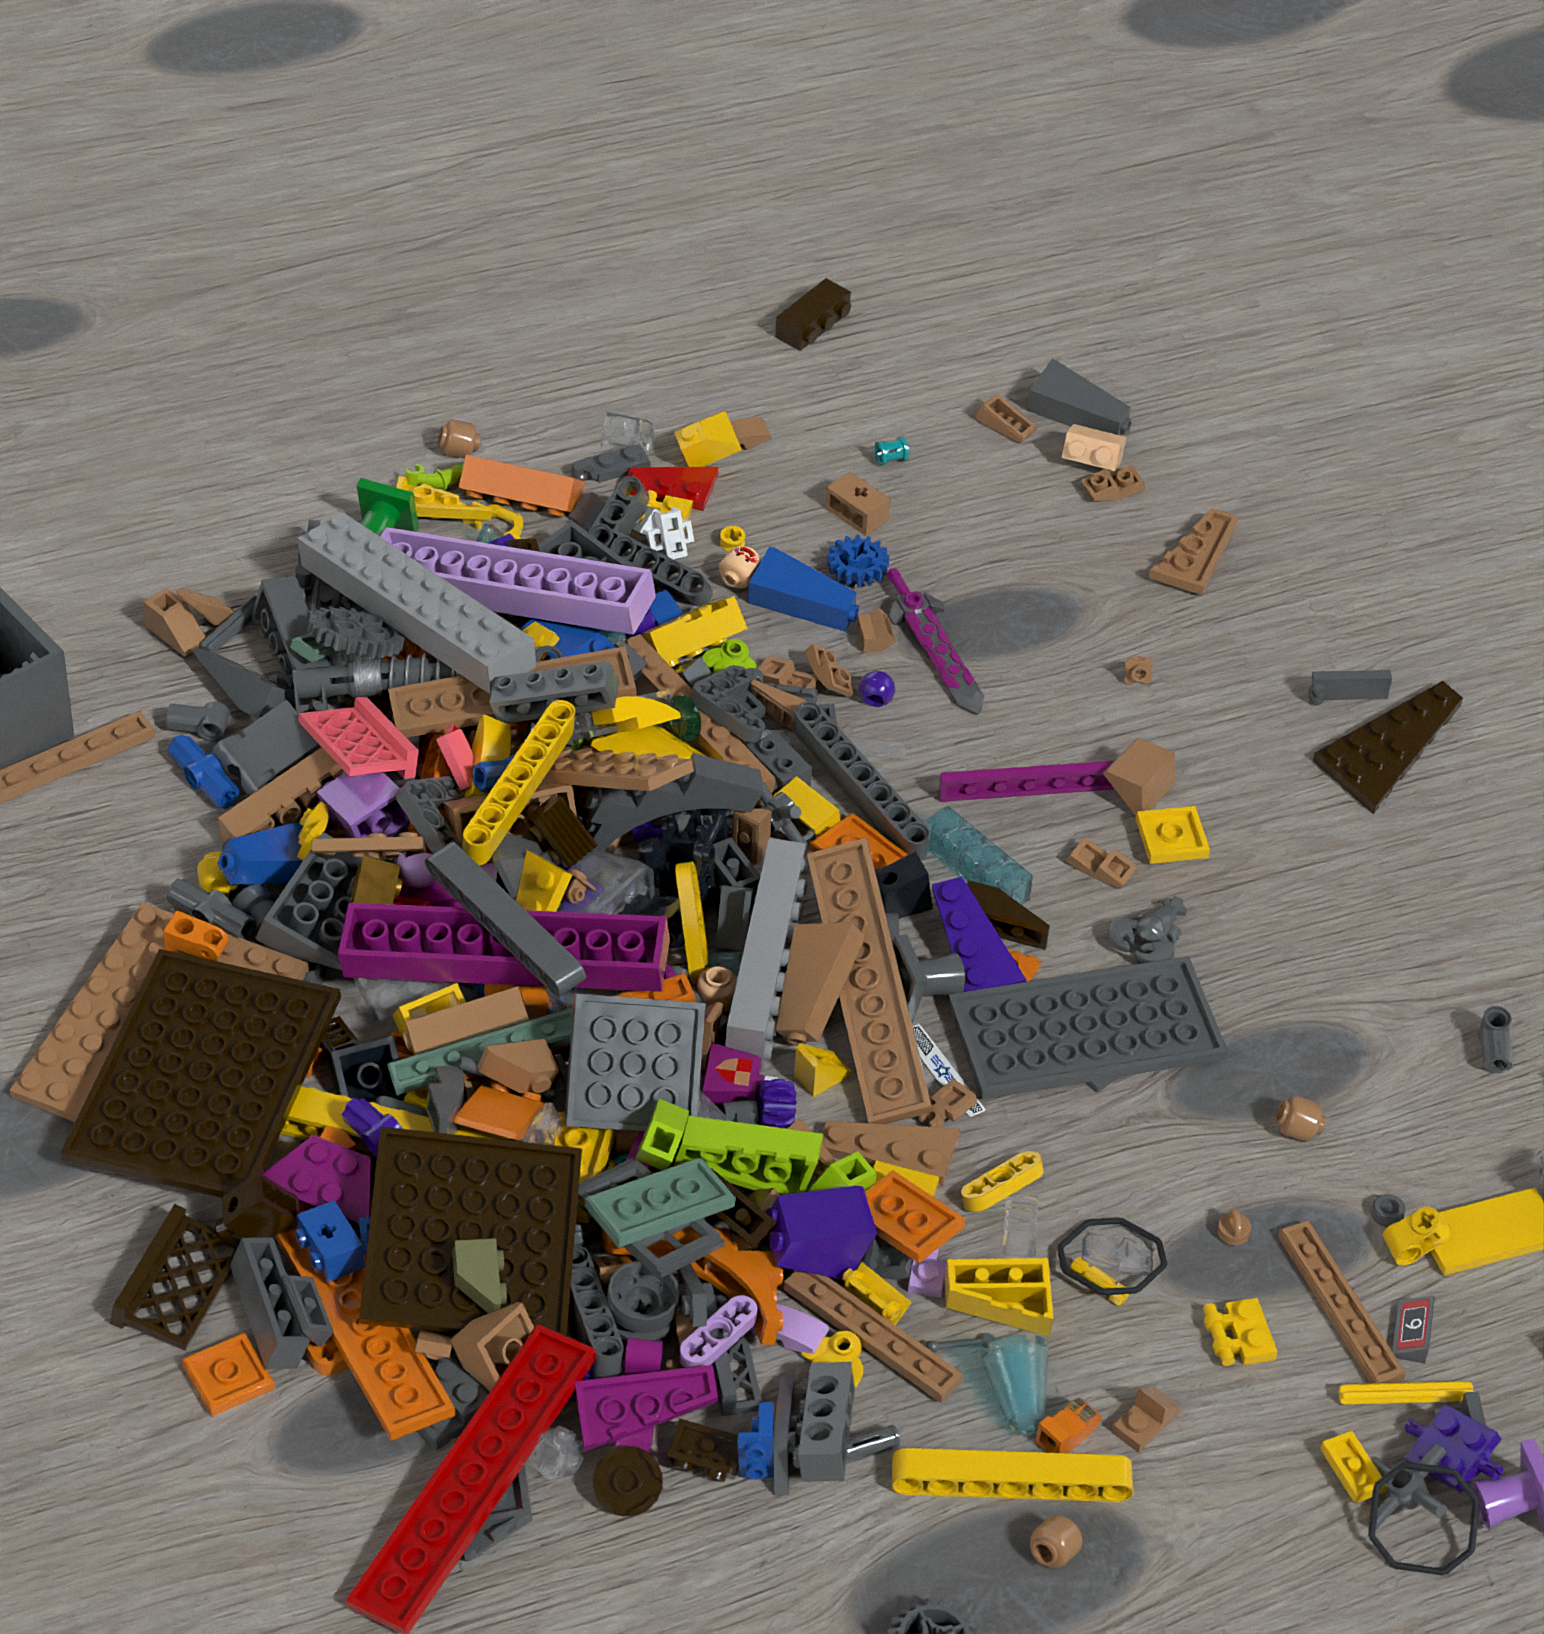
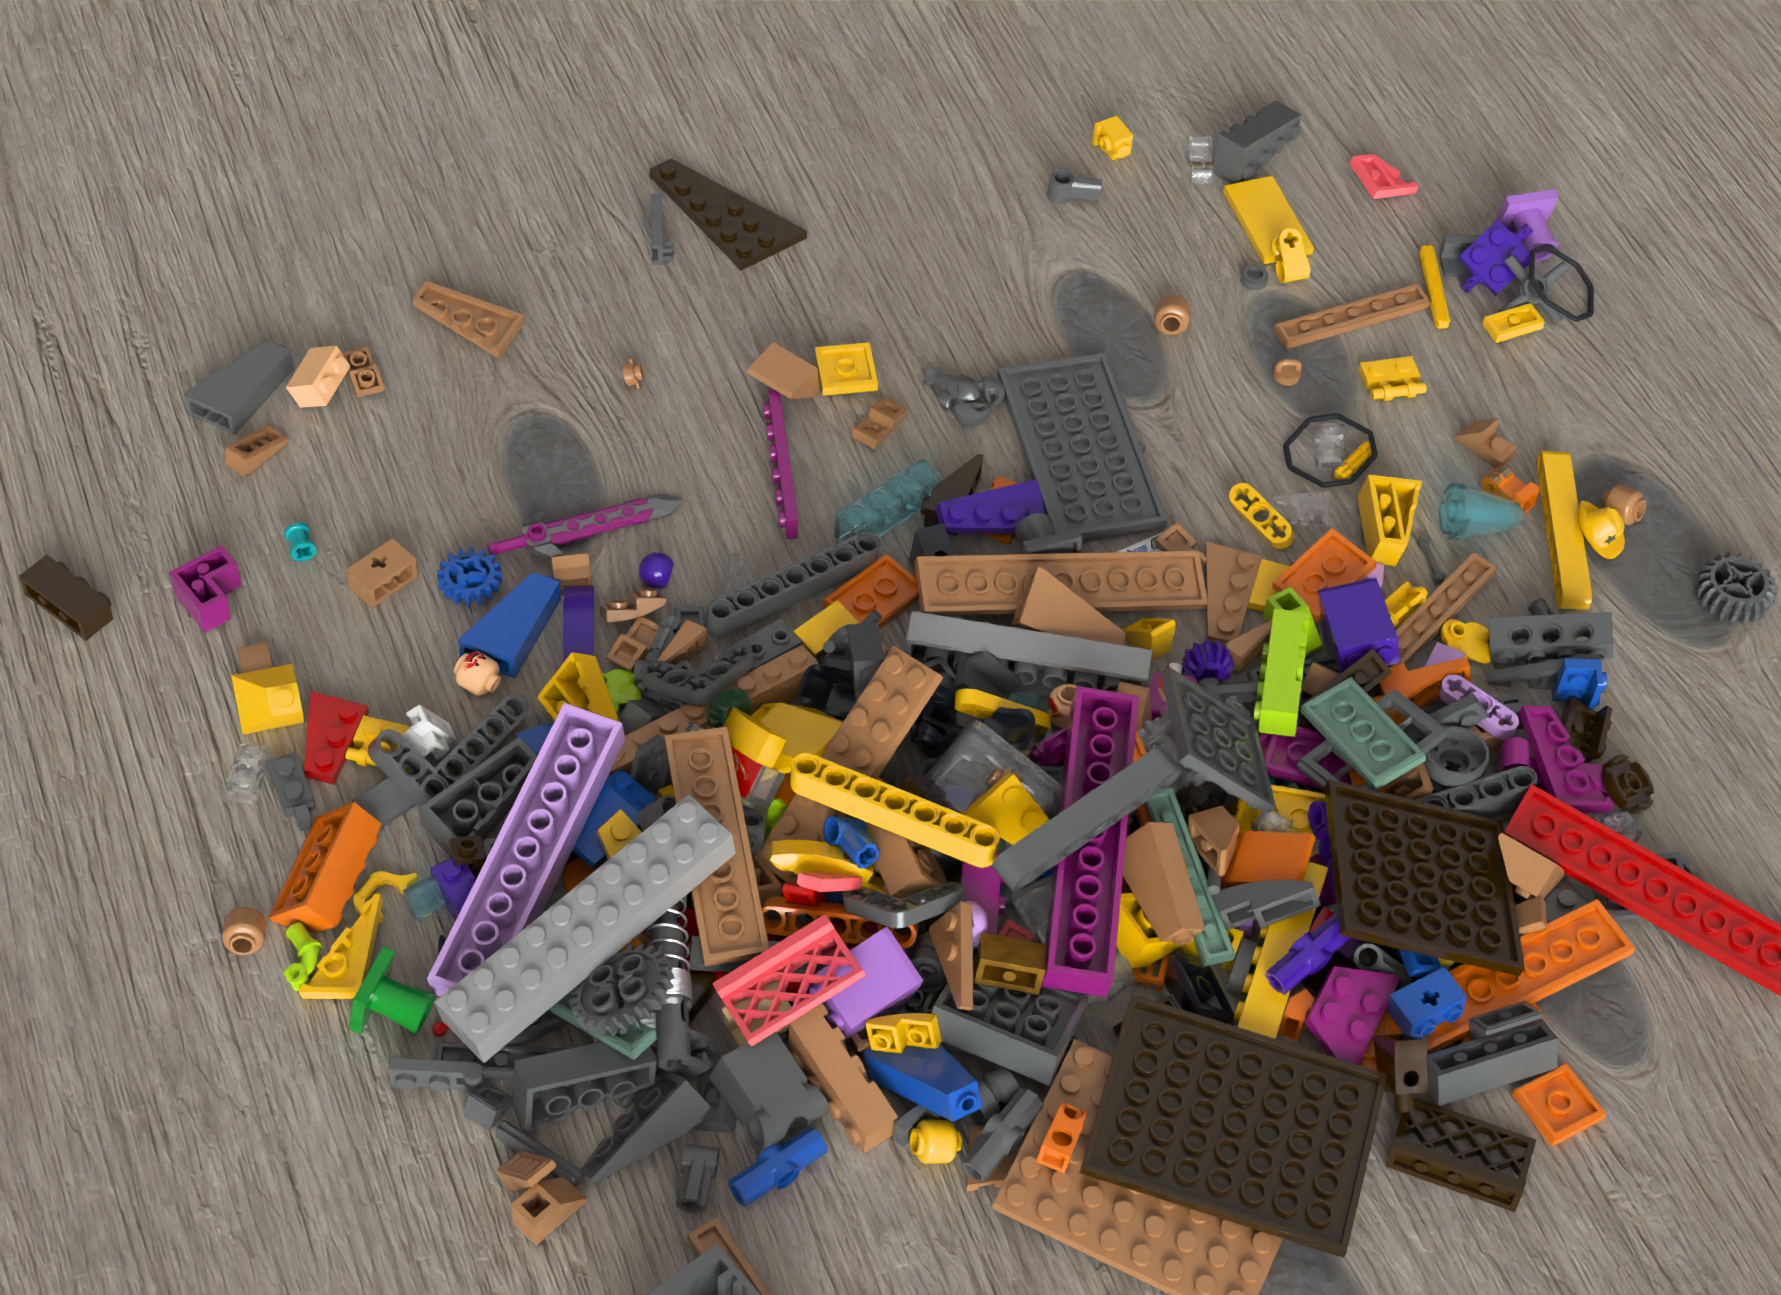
camera: 90 degrees left, 5 degrees up
olive slope [452,1239,507,1313] -> none
dark grey brick [489,661,619,723] -> none
lime slope [635,1099,689,1171] -> none
yellow bush [720,526,746,552] -> none
slope [1392,1296,1435,1364] -> none
none -> magenta brick [169,545,241,633]
none -> dark purple slope [563,586,594,663]
none -> yellow hat [1578,500,1625,559]

